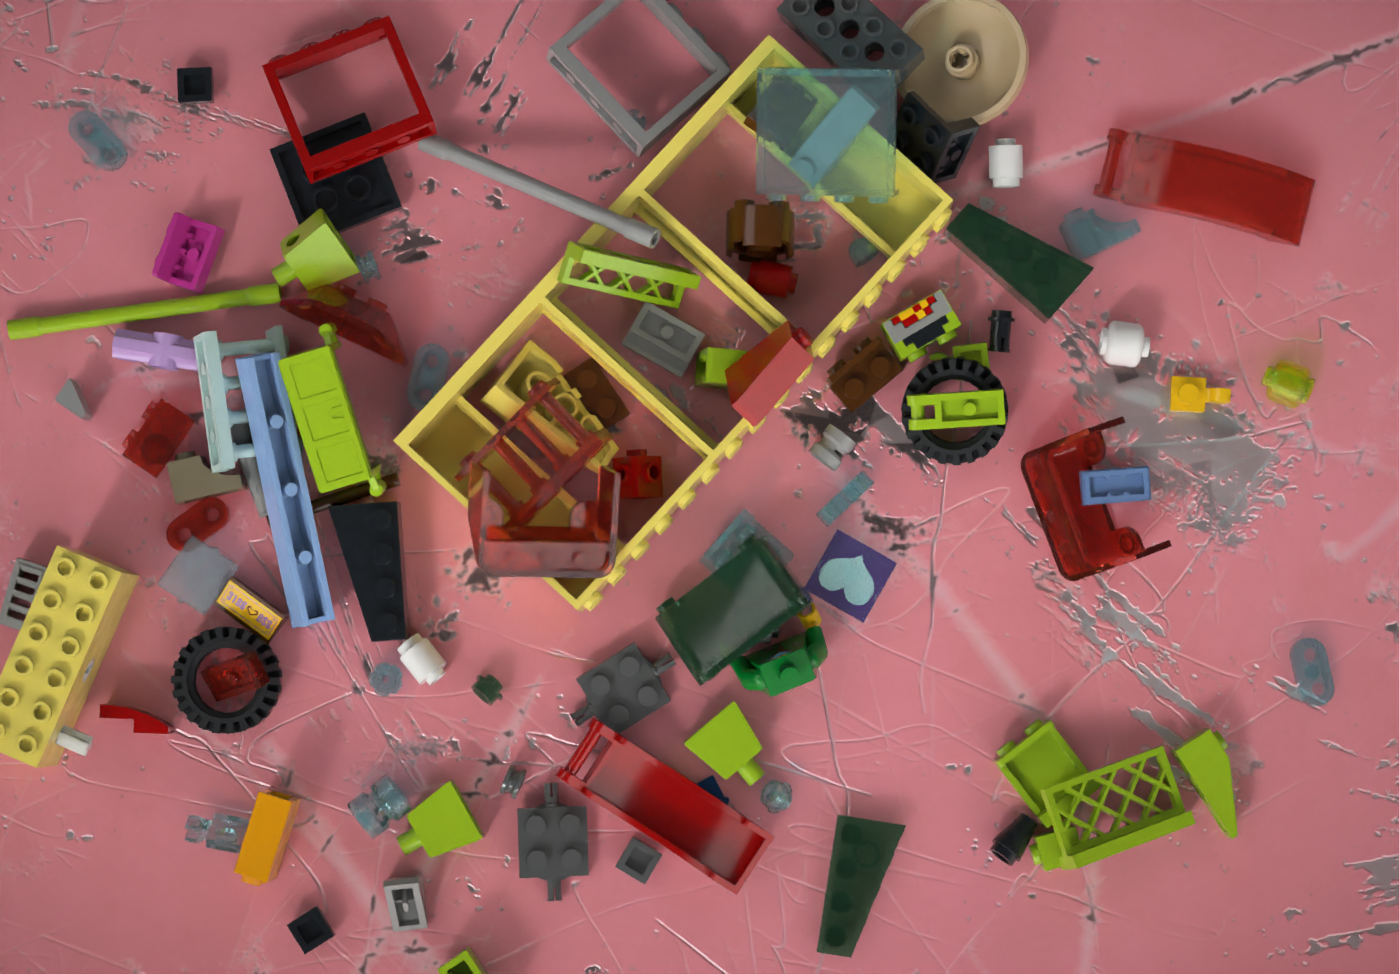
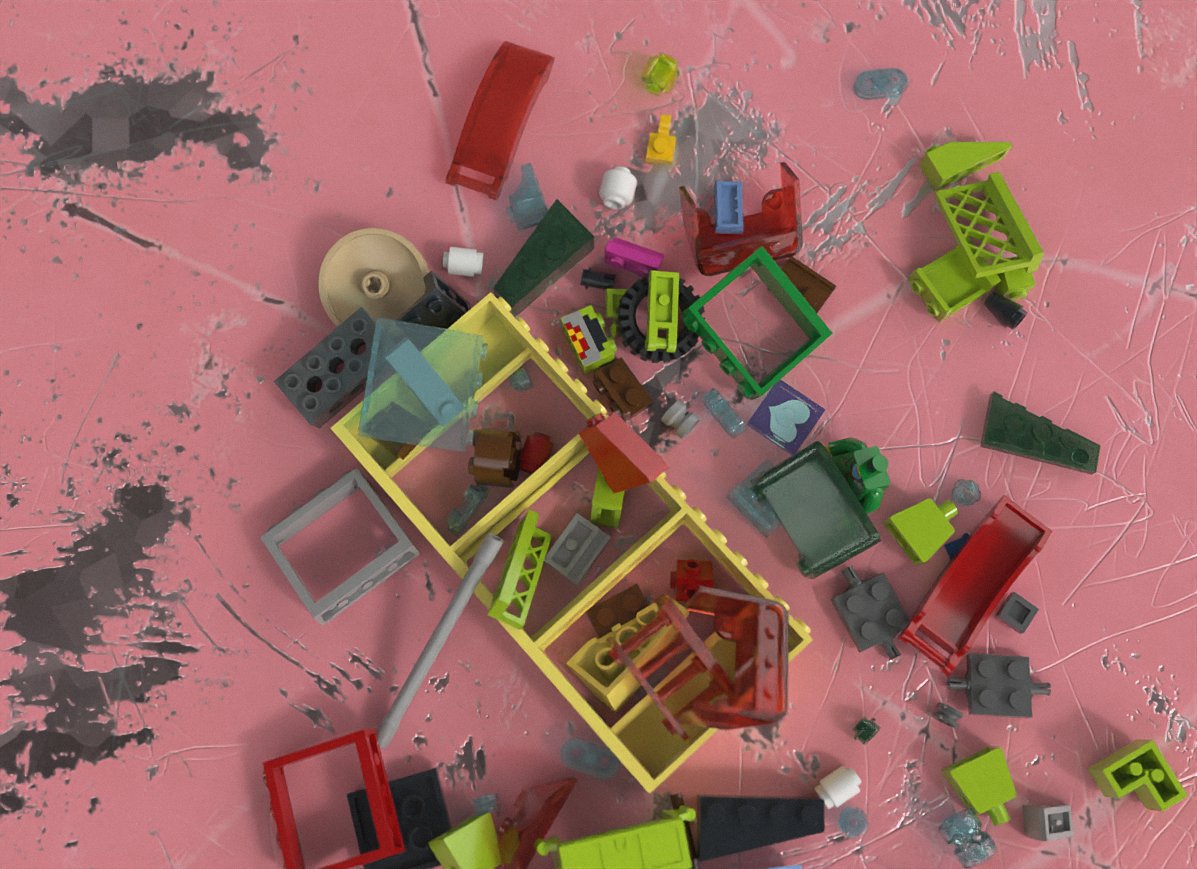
camera: 85 degrees left, 10 degrees down
none -> clear light blue plate [446,484,490,537]
none -> dark pink bracket [604,237,664,278]
none -> green window [680,246,833,400]
none -> reddish brown plate [767,256,836,313]

